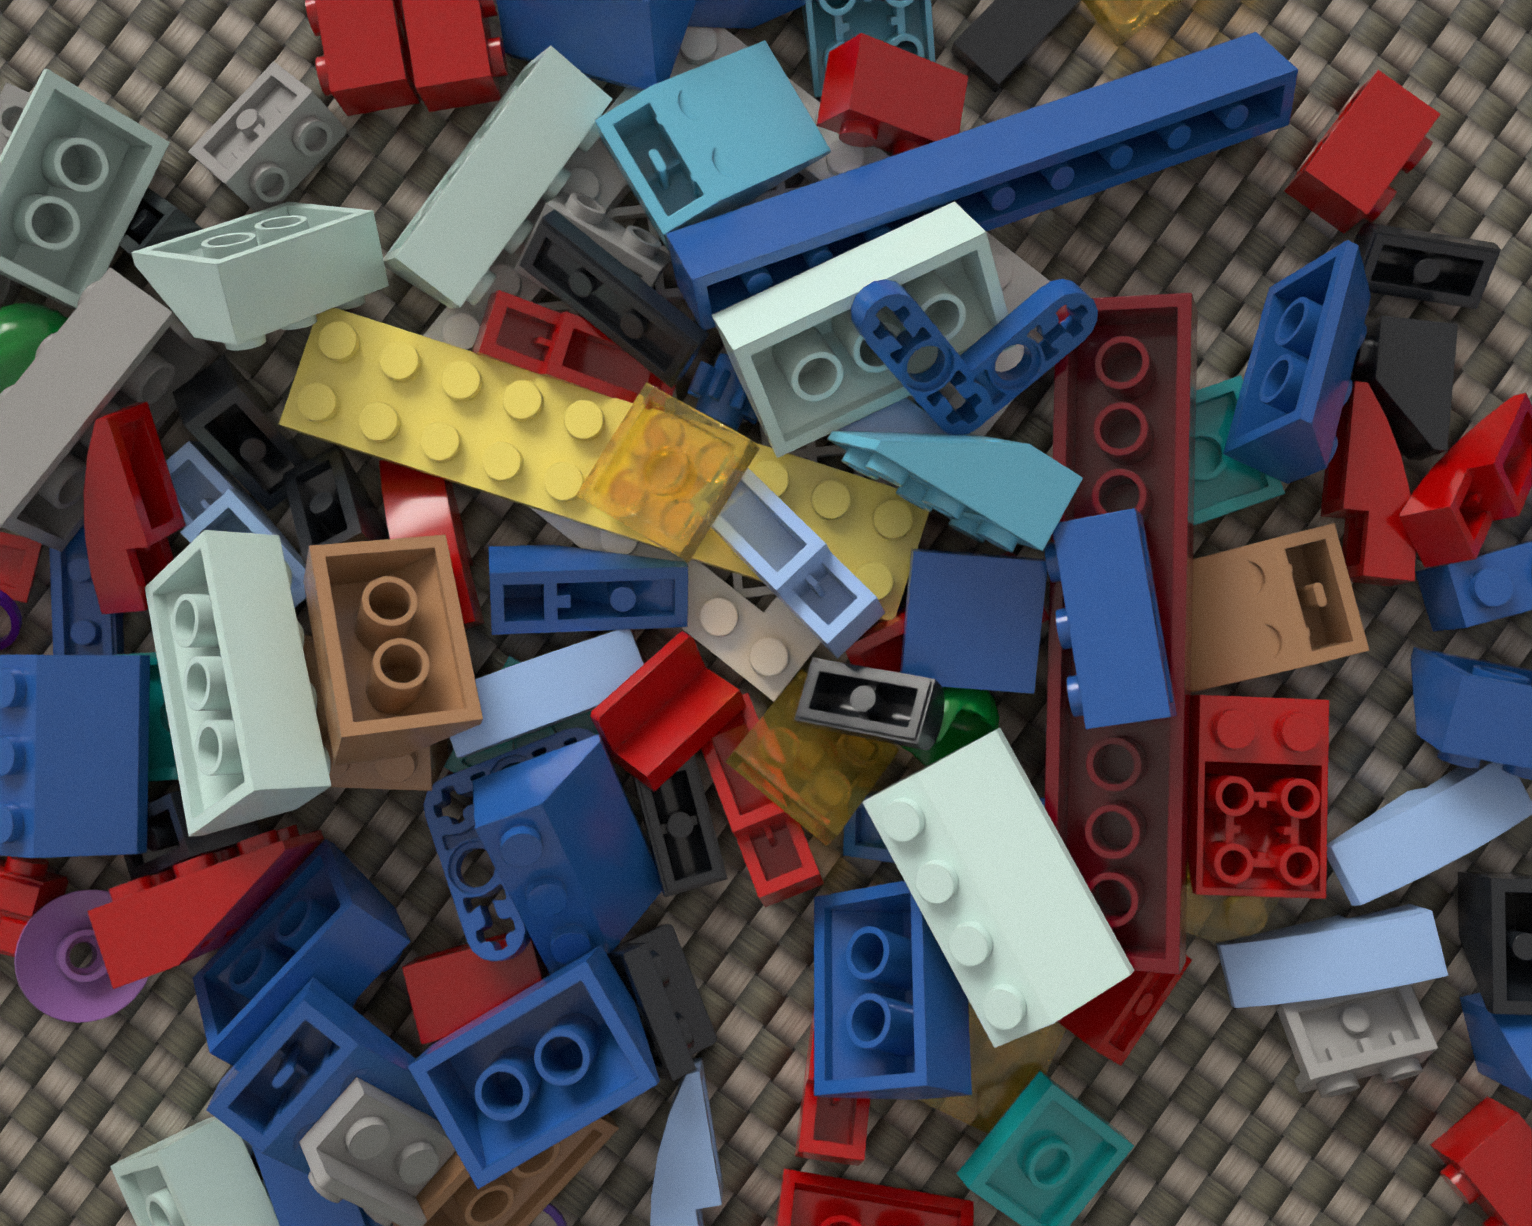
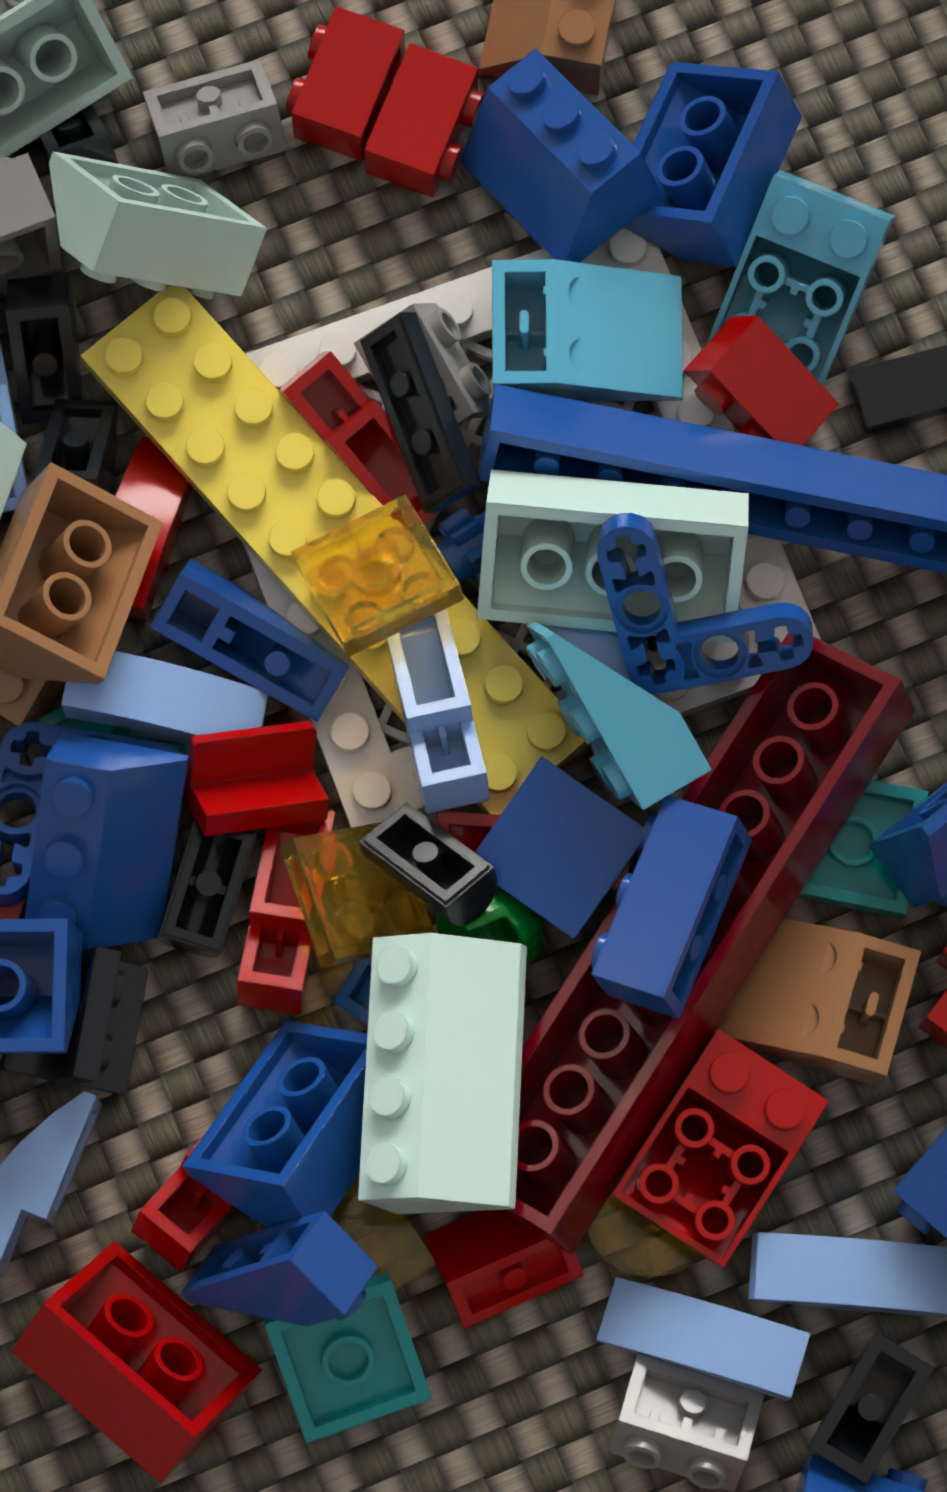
camera: 30 degrees right, 10 degrees down
light aqua slope [383,46,612,308] -> none
none -> blue slope [180,1211,378,1326]

